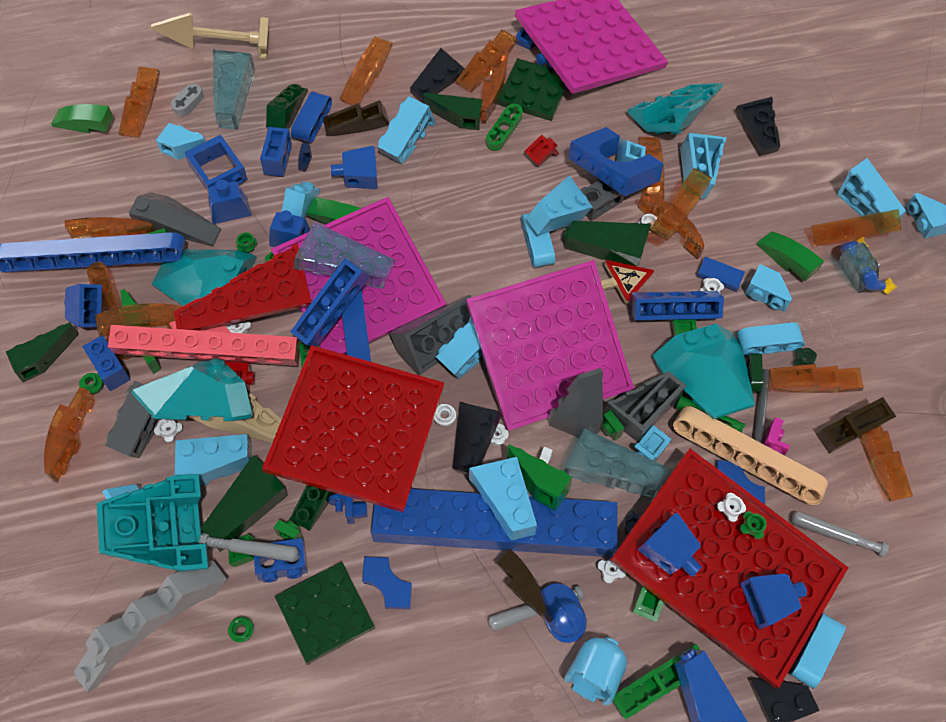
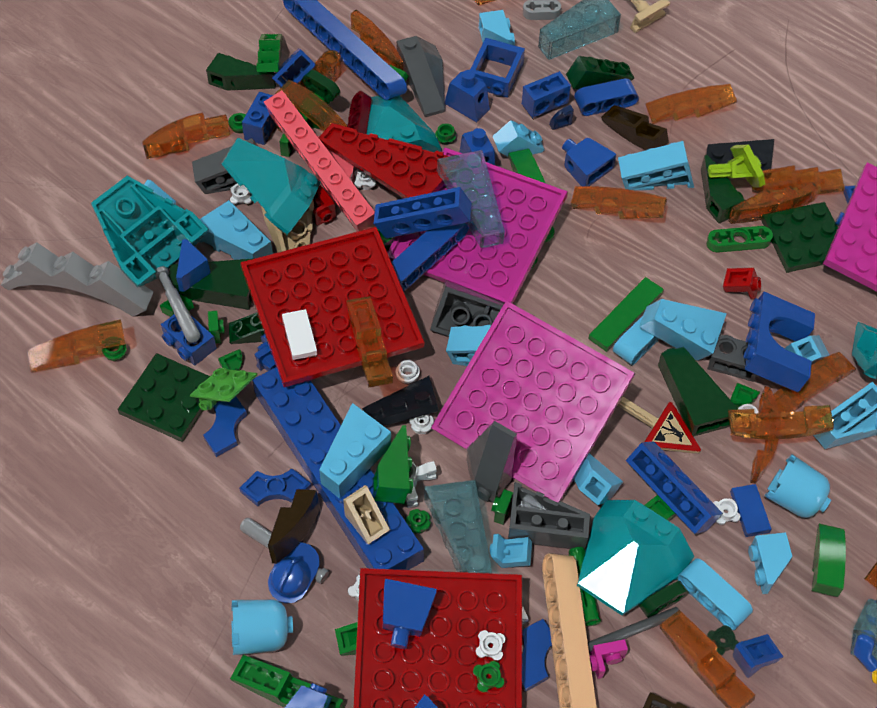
camera: 55 degrees right, 5 degrees down
none -> clear orange slope [28,319,125,373]
none -> blue slope [176,239,211,291]
none -> bright green hinge [190,368,257,410]
none -> green tile [218,349,243,371]
none -> blue tile [239,469,311,507]
none -> green slope [256,34,282,72]
none -> white tile [282,309,317,360]
none -> dark green beam [302,69,341,102]
none -> tan slope [343,485,390,544]
none -> clear orange slope [346,296,393,388]
none -> dark red beam [347,91,372,134]
none -> green plate [405,509,431,534]
none -> clear orange slope [571,186,667,219]
none -> medium azure slope [574,453,623,505]
none -> green tile [588,277,664,352]
none -> lime piece [708,145,765,188]
none -> green tile [730,383,760,408]
none -> blue slope [733,634,784,678]
none -> medium azure cylinder [764,454,831,518]

